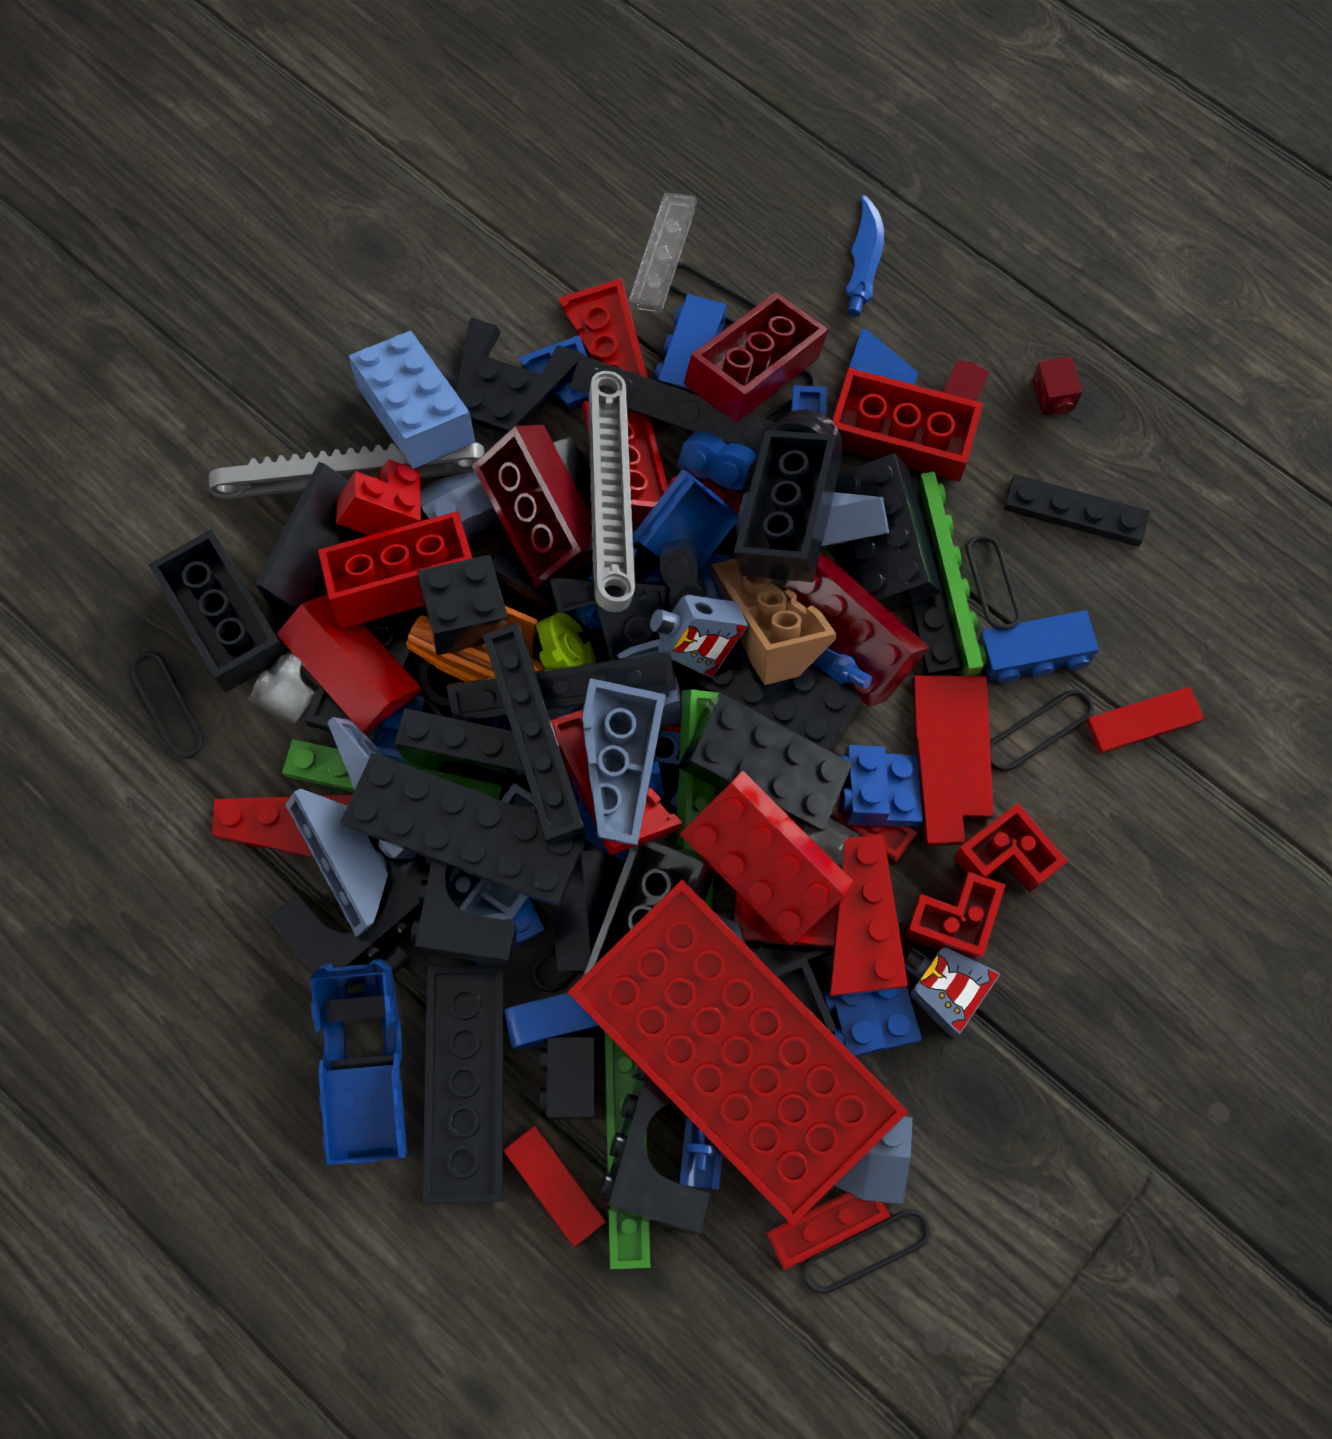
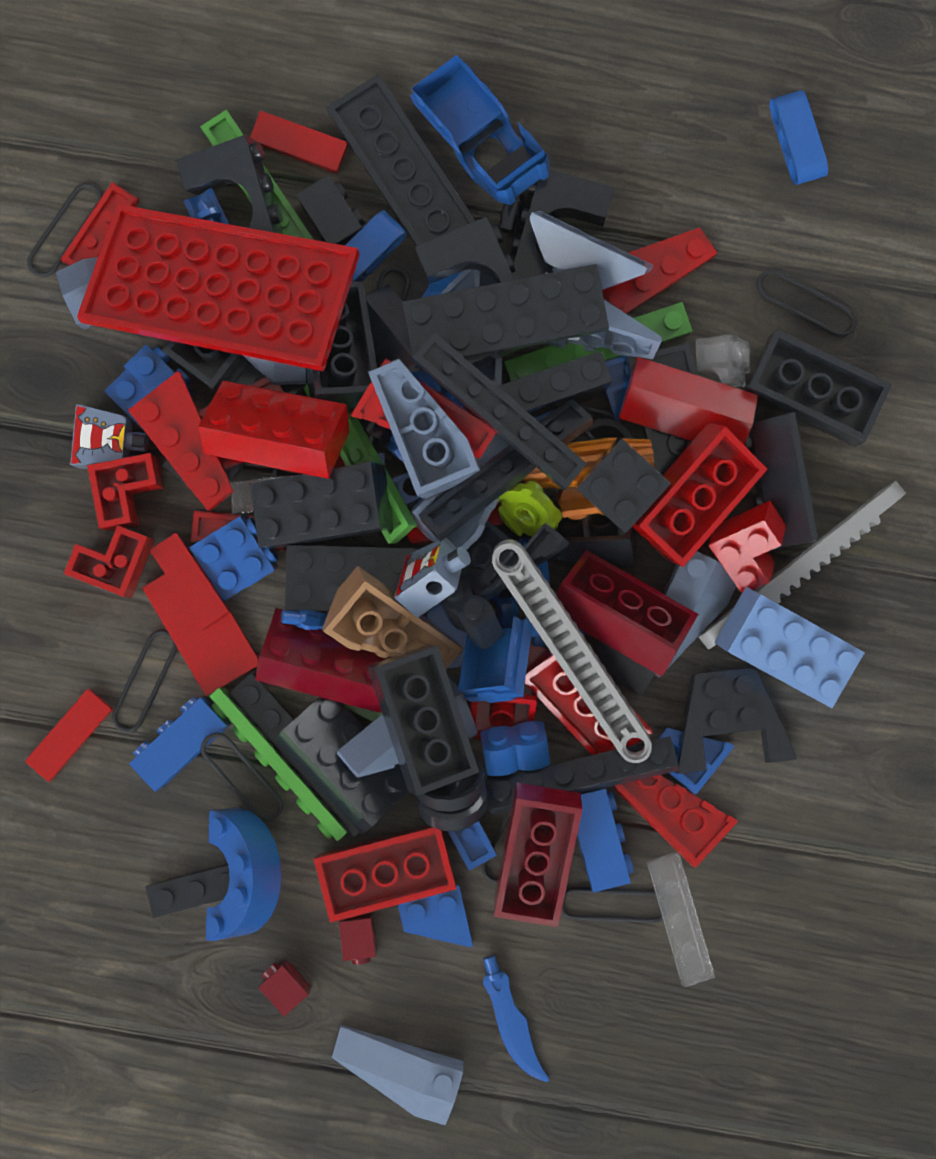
camera: 145 degrees right, 15 degrees up
none -> blue brick [206,807,281,941]
none -> sand blue wedge [332,1025,464,1125]
none -> blue beam [769,90,828,185]

